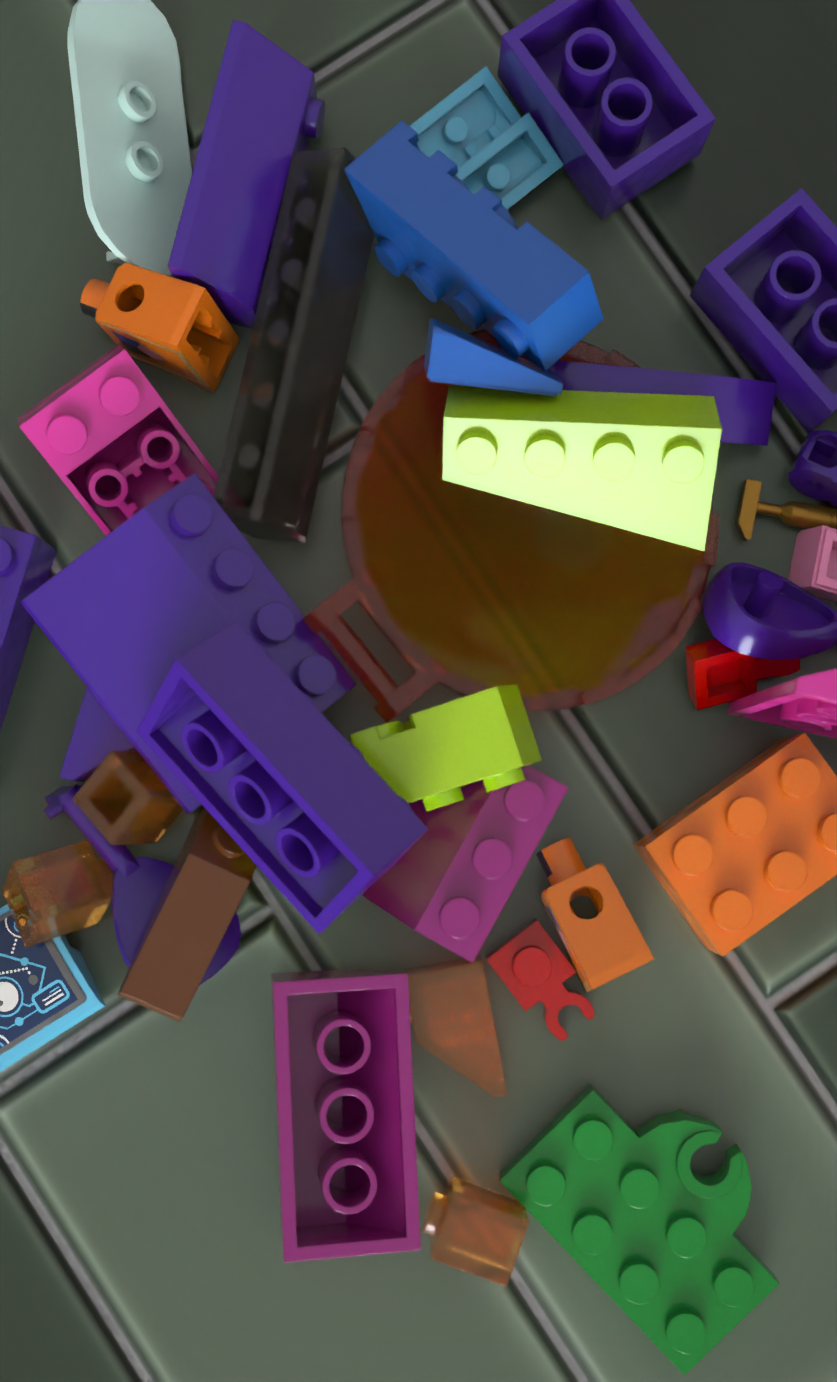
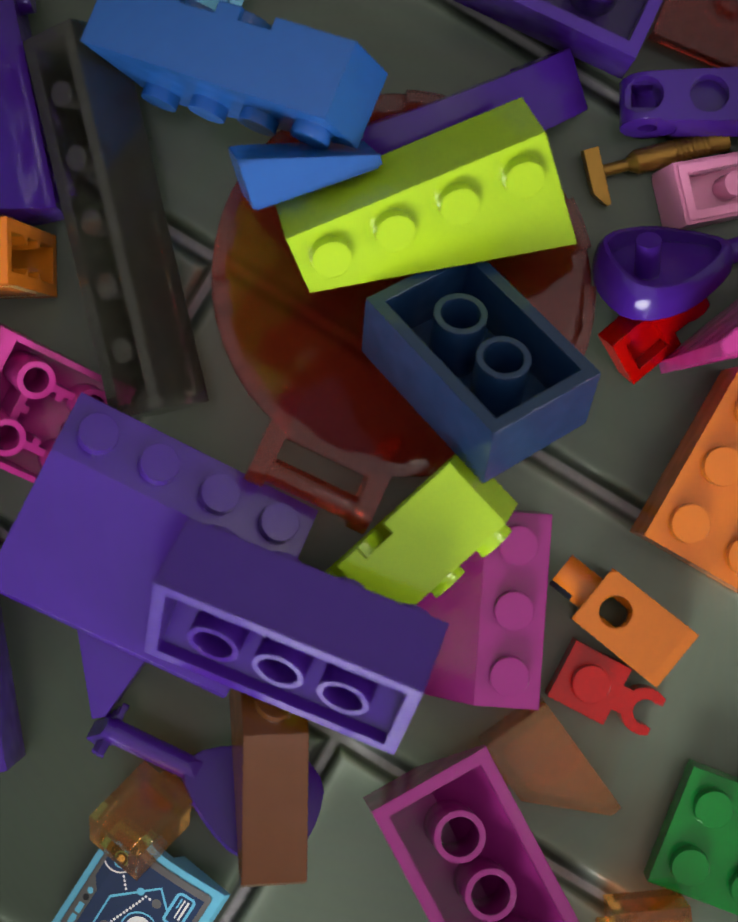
camera: 25 degrees left, 5 degrees up
clear orange brick [72,750,184,845] -> none
none -> dark blue brick [361,261,601,483]

